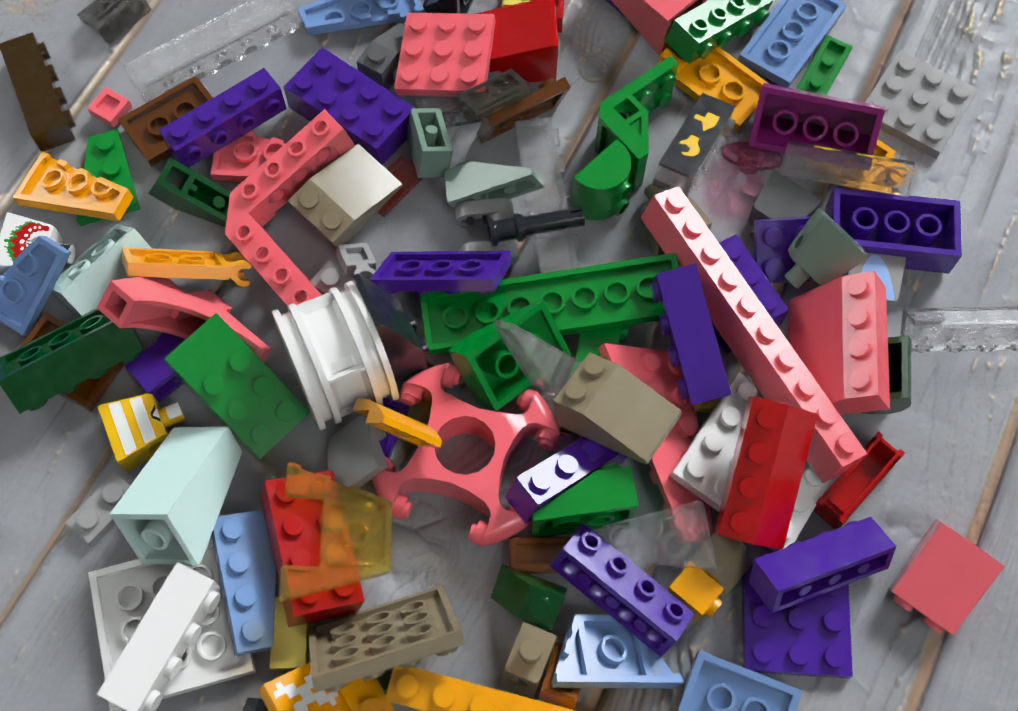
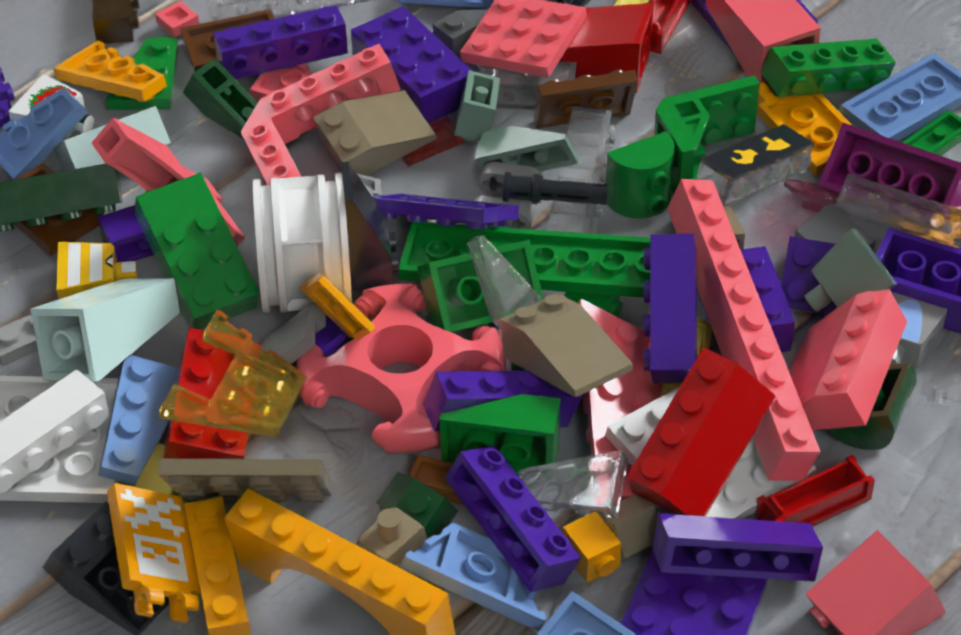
camera: 20 degrees right, 20 degrees down
light orange tile [121,247,251,287] -> none
clear smoke bracket [458,69,531,122] -> none

